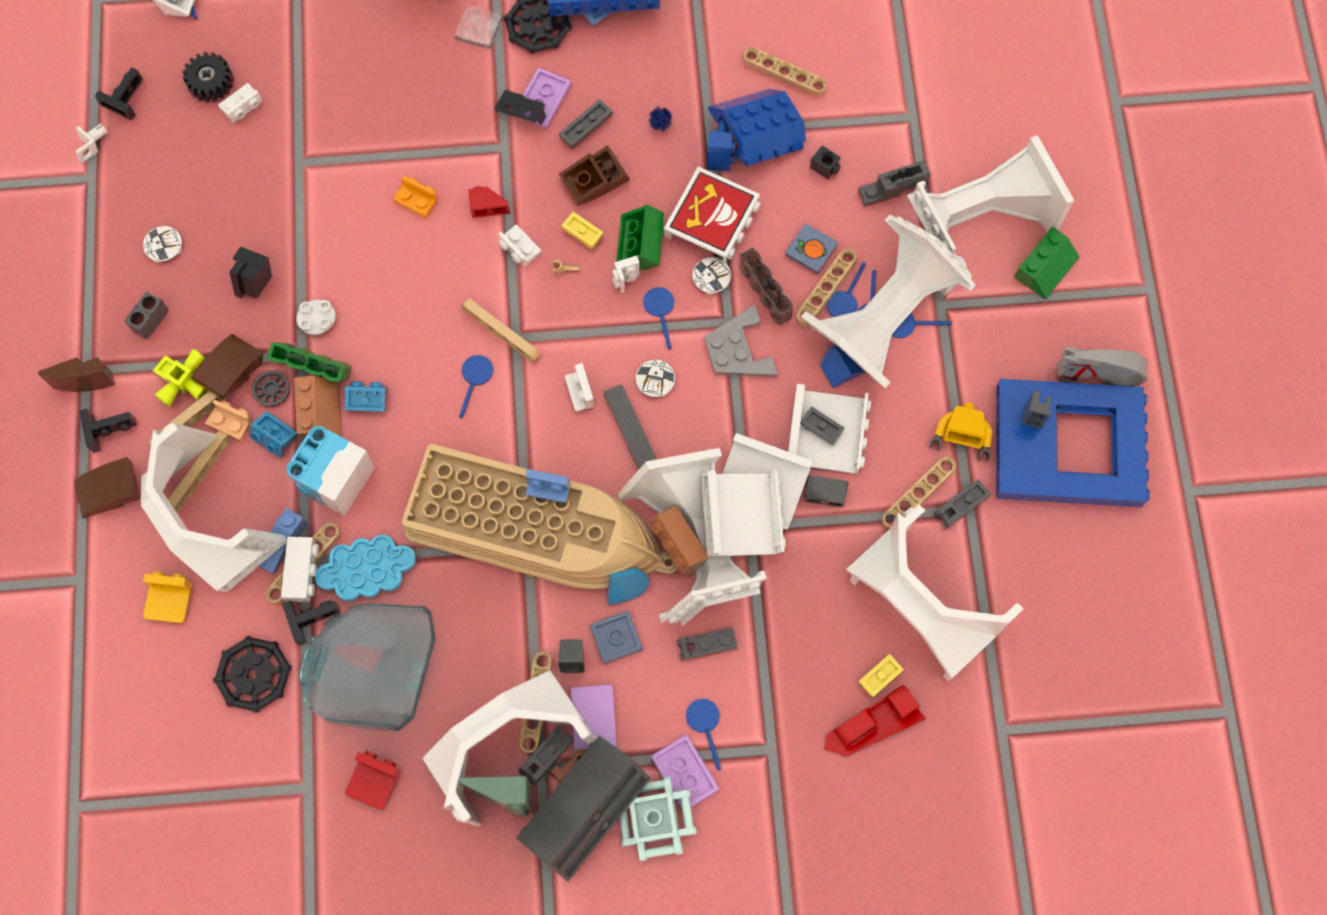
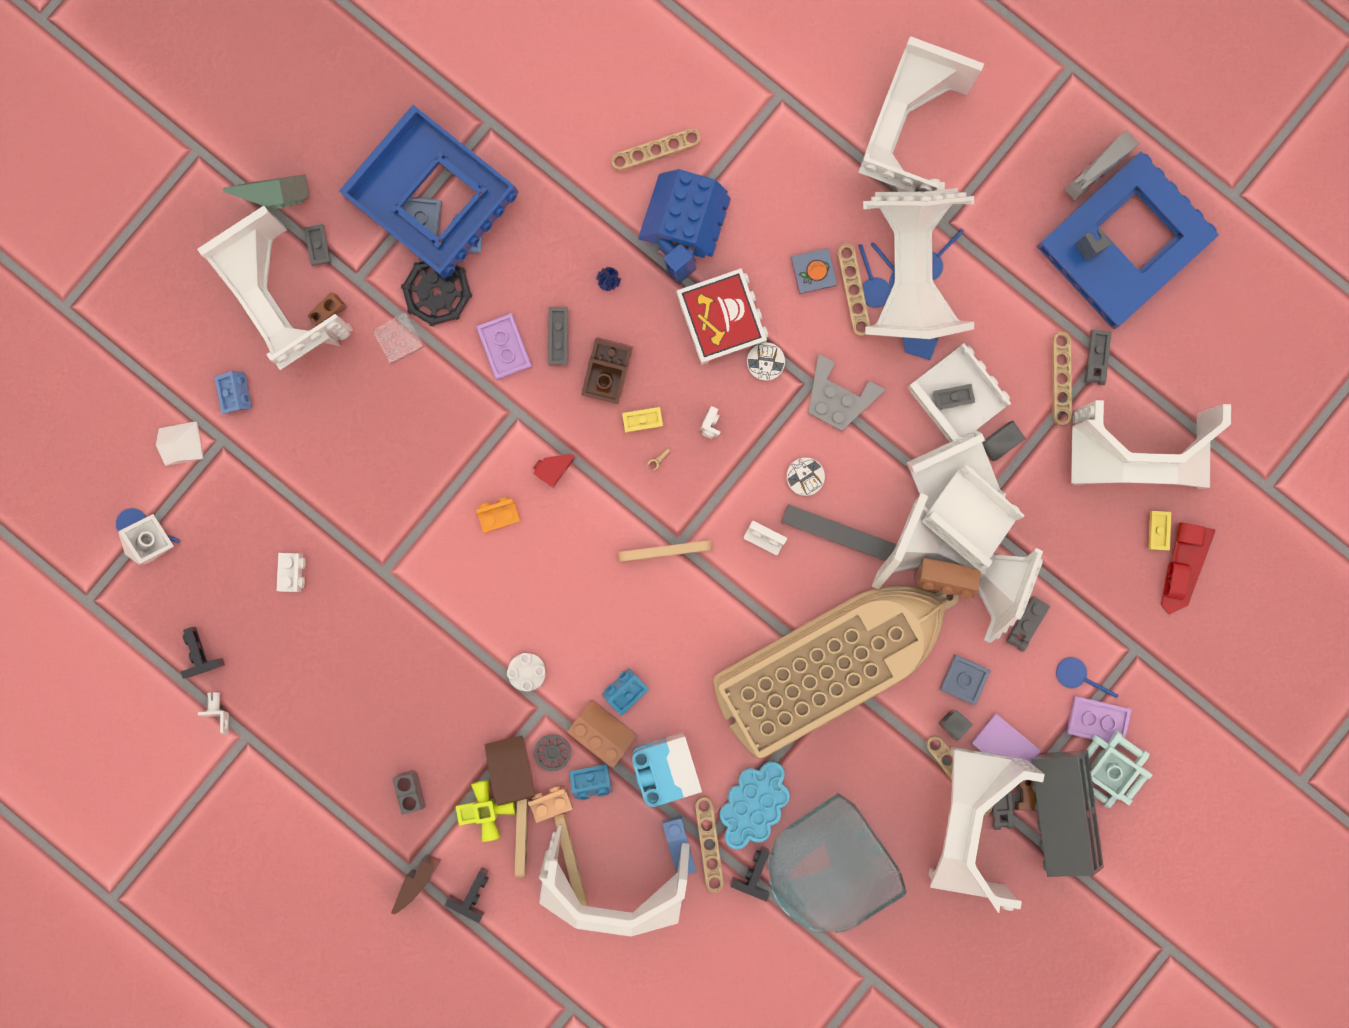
camera: 50 degrees left, 15 degrees up
reddish brown slope [74,457,140,518] -> none
white dish [143,226,182,263] -> none
yellow bracket [143,572,192,623] -> none
black bush [183,52,234,102] -> none
black plate [213,635,292,713] -> none
black plate [229,246,272,298] -> none
green brick [267,342,352,382] -> none
white brick [281,537,319,603] -> none
red bracket [345,751,401,810] -> none
blue piece [459,355,493,418] -> none
sand green slope [459,776,533,816] -> none
black piece [494,90,546,125] -> none
white bracket [498,224,542,268] -> none
medium blue bracket [525,469,571,503] -> none
dark azure tile [607,568,650,605] -> none
green slope [616,204,664,270] -> none
blue piece [643,287,674,349] -> none
clear smoke brick [739,248,793,325] -> none
black brick [810,145,841,180] -> none
dark grey plate [858,161,930,207] -> none
yellow torso [929,402,993,462] -> none
green slope [1014,227,1079,300] -> none

